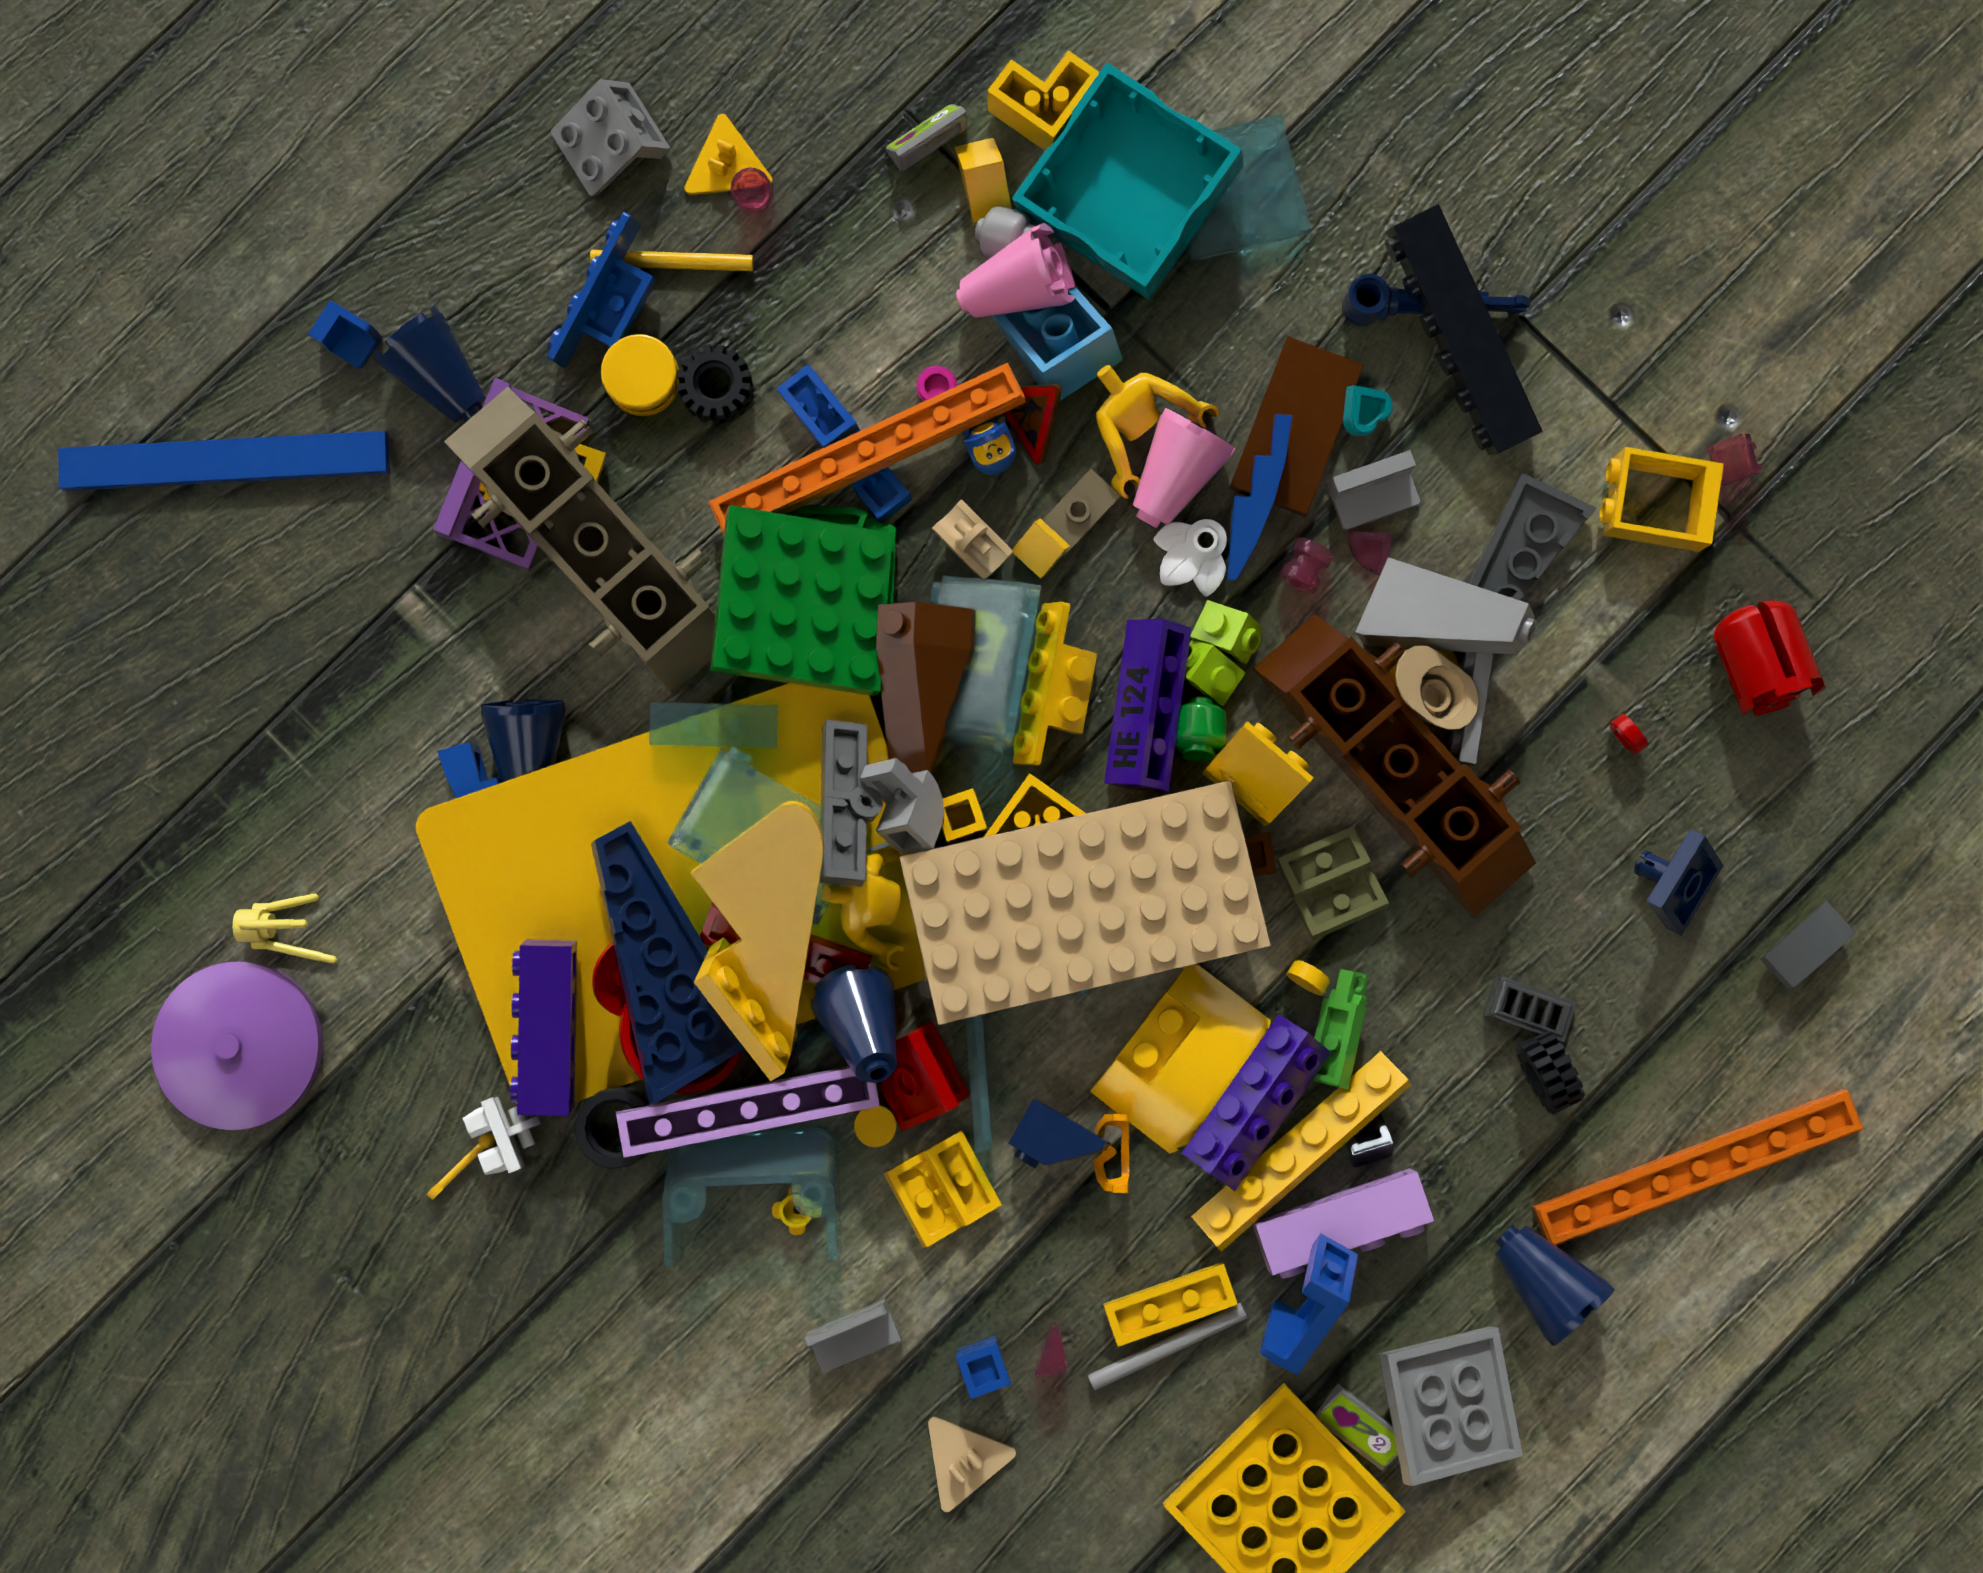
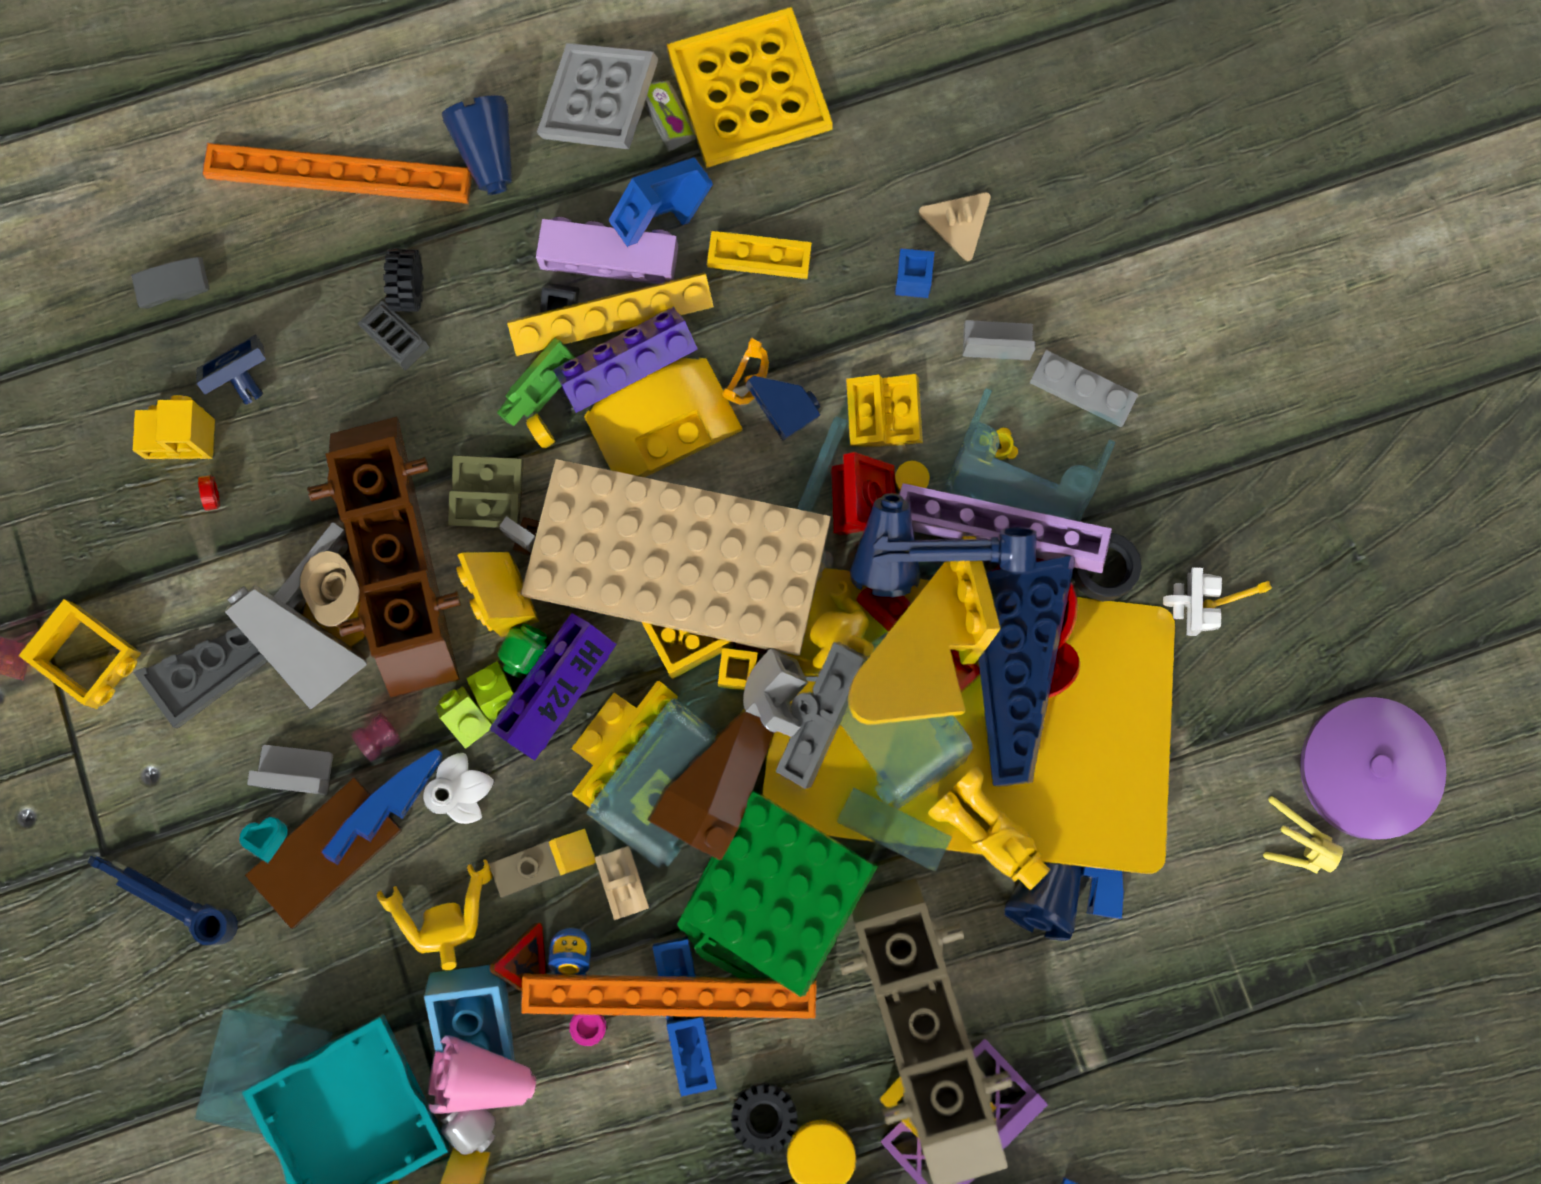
camera: 155 degrees left, 5 degrees down
dark purple brick [510,939,578,1116] -> none
clear pink slope [1034,1322,1067,1377] -> none
light grey bar [1088,1303,1247,1391] -> none
bright pink cone [1133,408,1235,528] -> none
clear pink tile [1348,531,1391,576] -> none
black brick [1385,204,1543,455] -> none
red cylinder [1713,600,1826,717] -> none
none -> yellow brick [132,395,215,459]
none -> light grey tile [499,516,535,553]
none -> dark blue piece [873,527,1037,572]
none -> yellow piece [928,766,1050,890]
none -> light grey plate [1030,350,1138,427]

